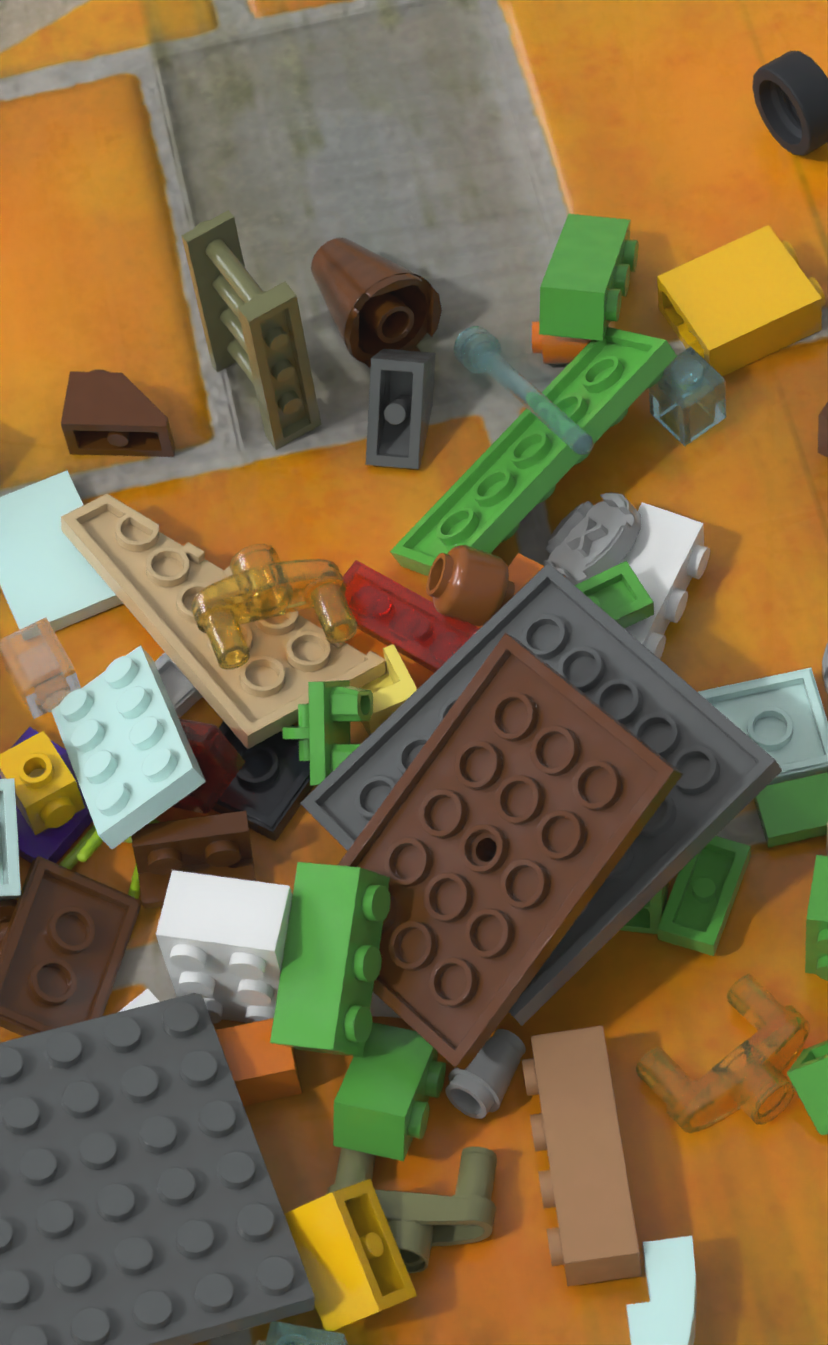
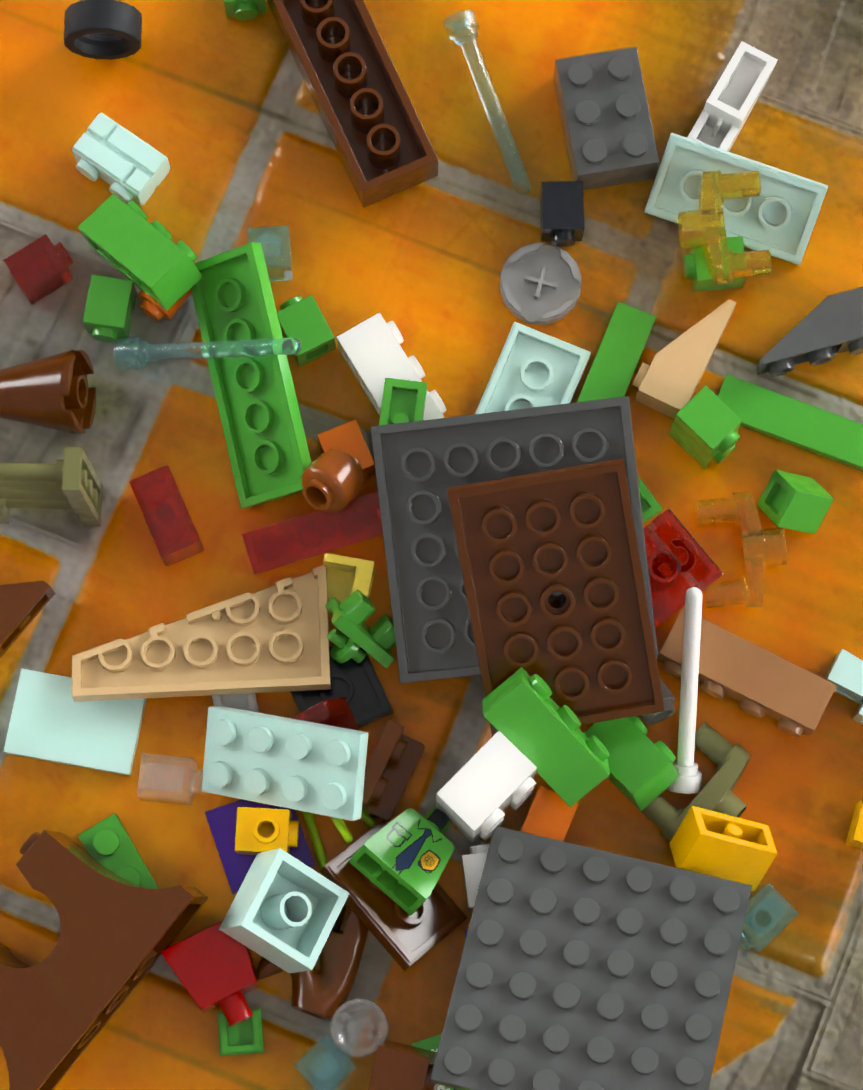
camera: 65 degrees left, 20 degrees up
clear yellow connector [191,544,357,670] -> none
dark grey slope [366,349,436,469] -> none
light grey tile [543,492,641,585] -> none
yellow brick [657,225,826,382] -> none
none -> clear red brick [4,234,73,305]
none -> light aqua brick [72,112,171,206]
none -> bright green brick [83,274,137,343]
none -> clear red brick [129,465,204,566]
none -> bright green brick [277,295,336,367]
none -> bright green torso [348,808,455,916]
none -> clear red slope [644,509,724,631]
none -> white piece [667,587,703,794]

